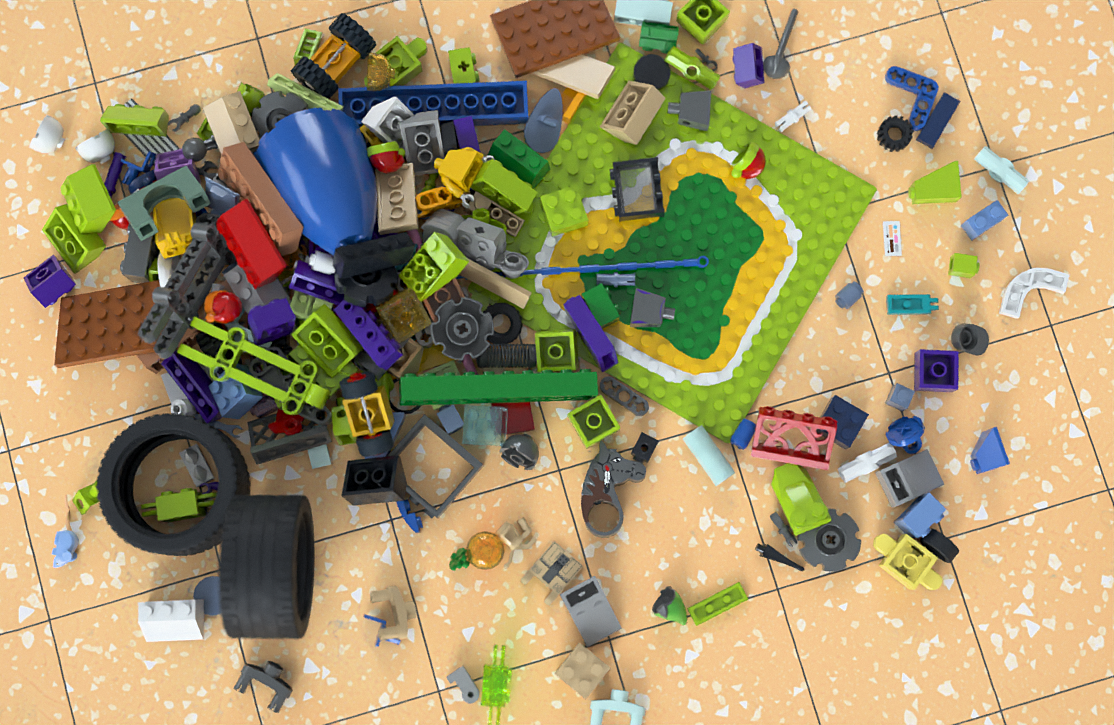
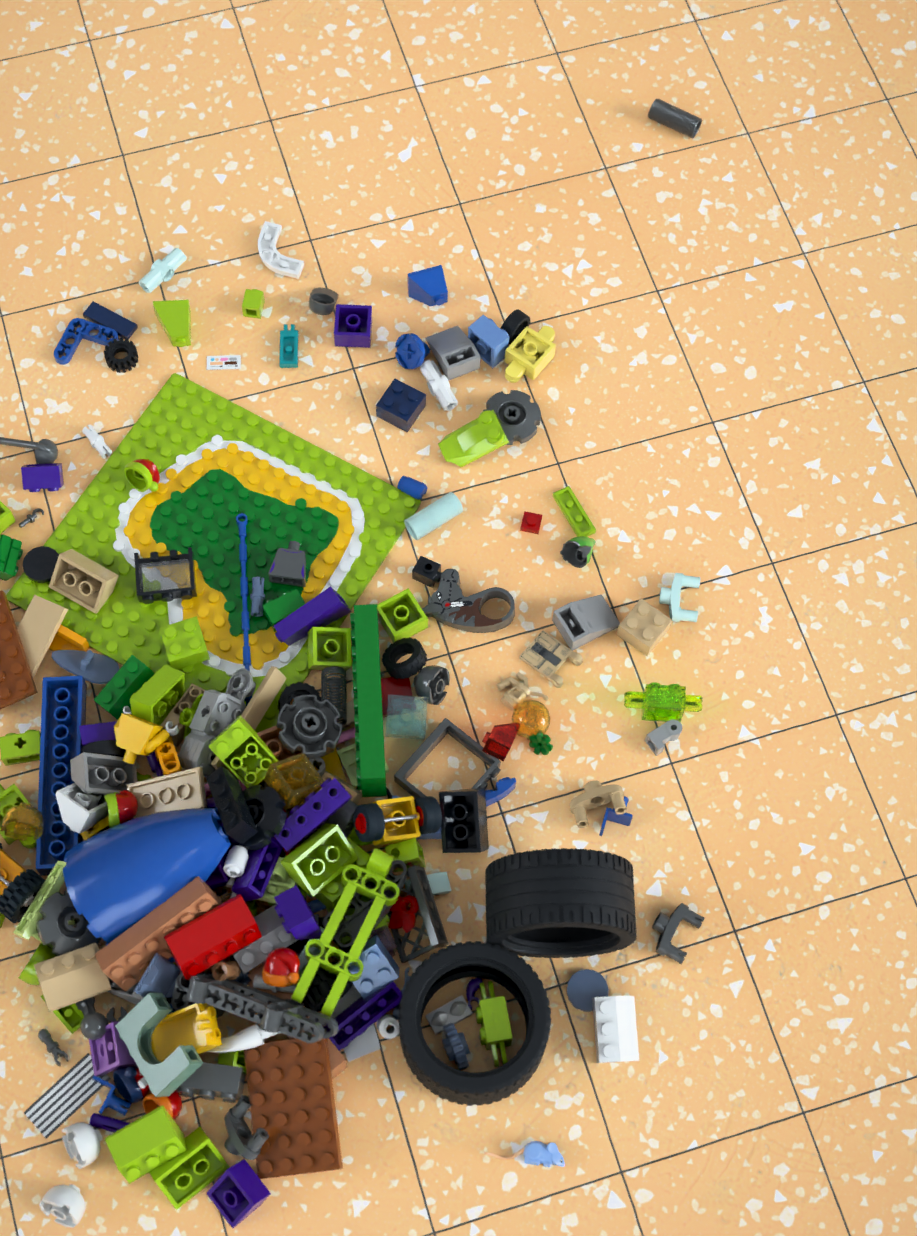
camera: 90 degrees left, 15 degrees down
lime bracket [72,480,99,515] -> none
lime slope [100,104,169,137] -> none
sand blue brick [437,404,466,436] -> none
dark grey beam [600,376,649,416] -> none
lime piece [664,46,720,90] -> none
dark grey torso [668,90,711,131] -> none
fence [751,406,837,470] -> none
black piece [755,543,805,572] -> none
dark grey piece [770,512,797,547] -> none
sand blue brick [835,281,864,309] -> none
sand blue brick [885,383,915,411] -> none
medium blue brick [961,200,1008,241] -> none
none -> medium nougat bush [212,960,240,981]
none -> dark grey connector [224,1095,269,1160]
none -> black tyre [382,637,427,679]
none -> sand blue gear [442,1023,470,1070]
none -> clear red slope [482,722,521,761]
none -> red plate [520,511,542,534]

